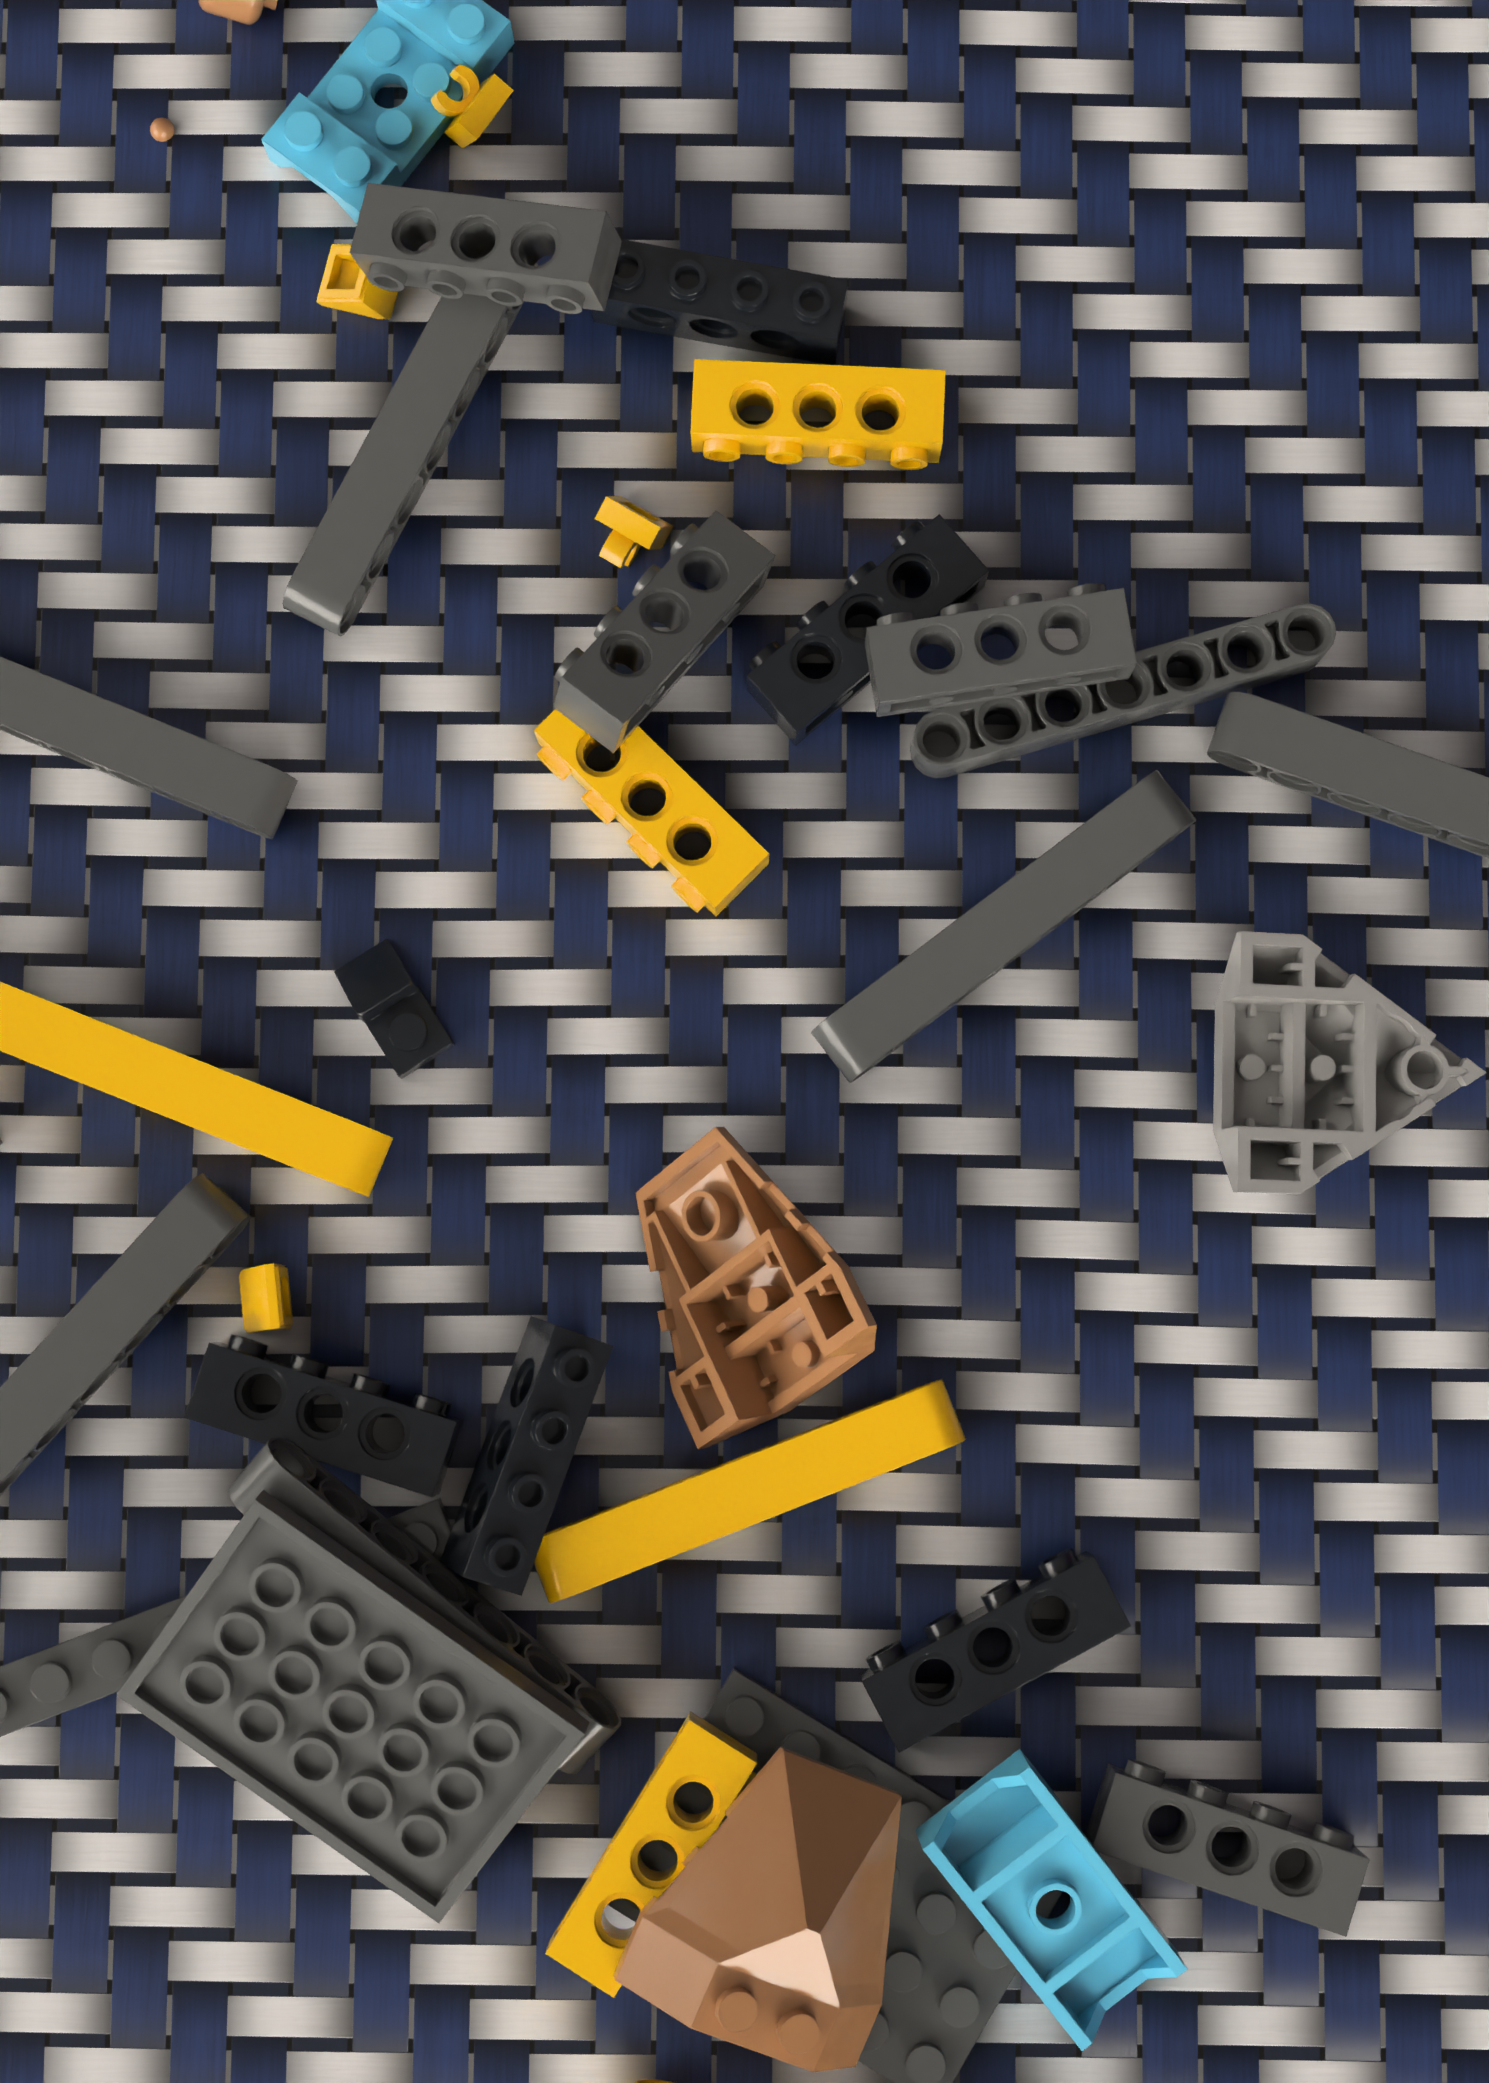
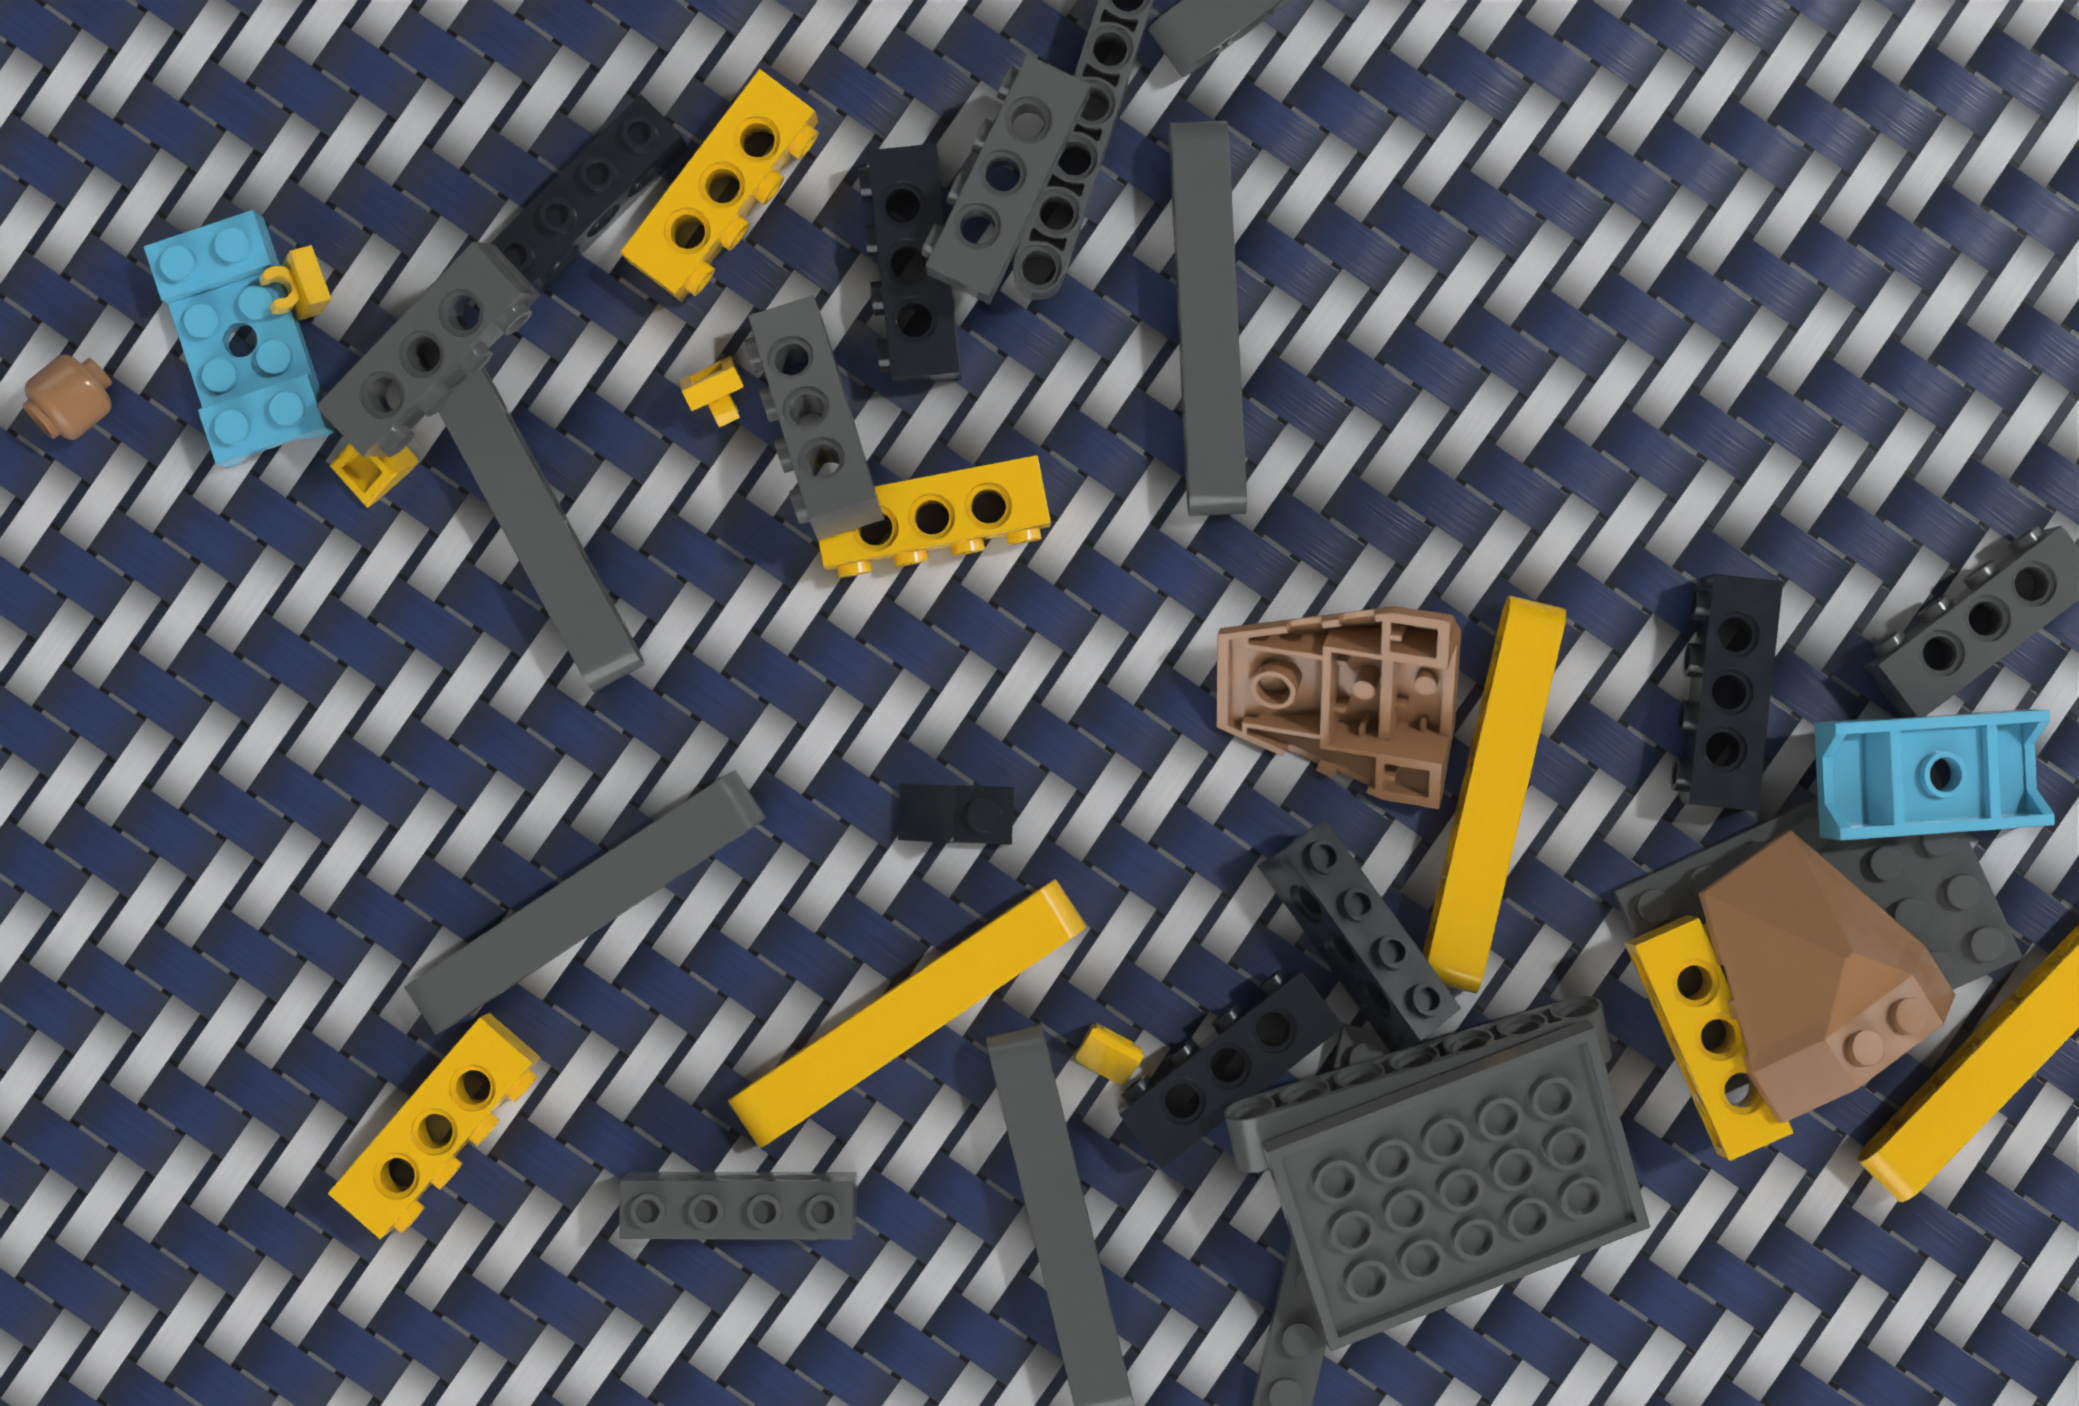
camera: 60 degrees left, 5 degrees up
medium nougat piece [150,117,174,142] -> none
light grey wedge [1213,931,1487,1195] -> none

